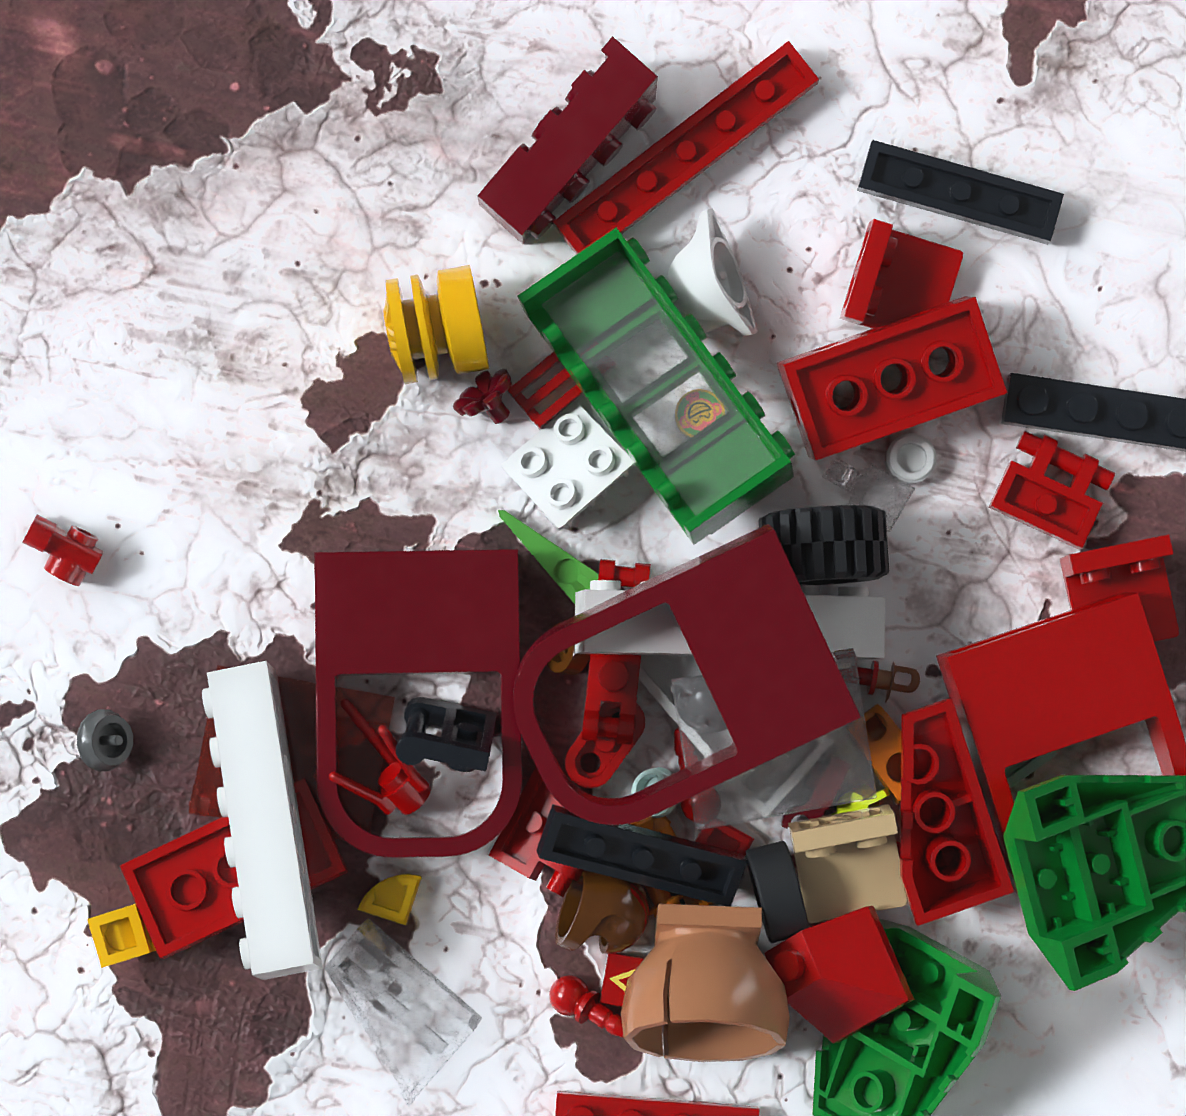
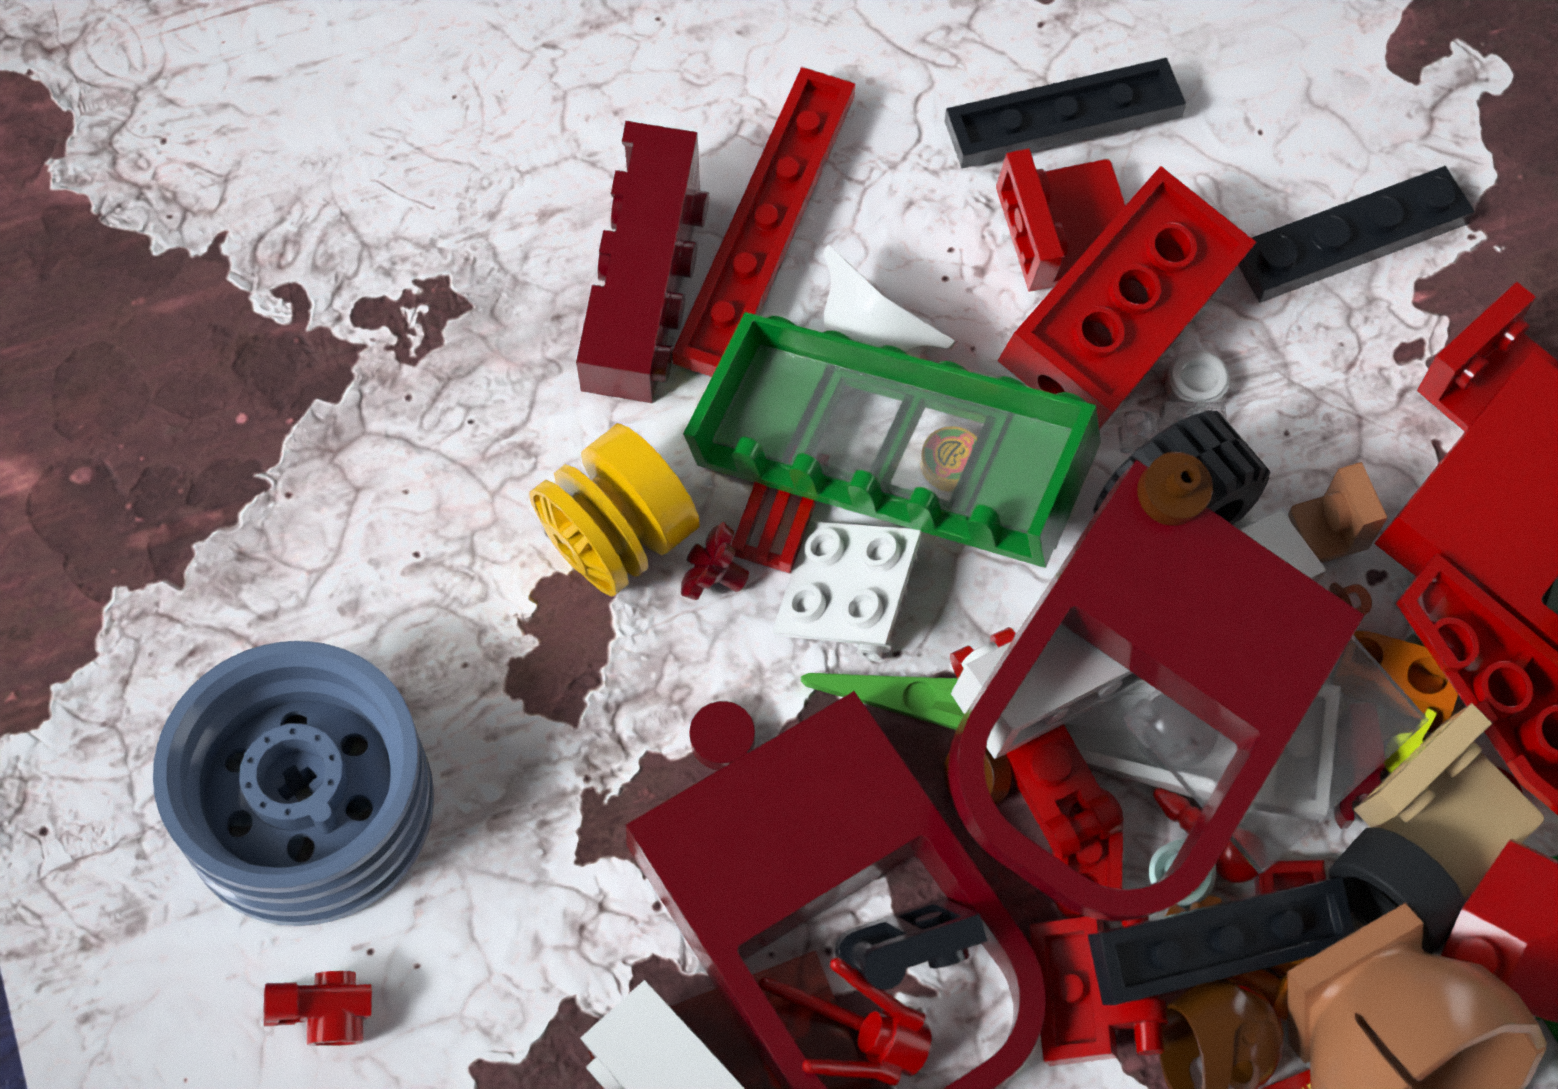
camera: 30 degrees left, 20 degrees down
red plate [988,431,1115,550] -> none
none -> sand blue wheel [153,641,434,926]
none -> dark red tile [689,701,755,770]
none -> reddish brown tile [1137,452,1213,526]
none -> nougat bracket [1288,462,1388,563]

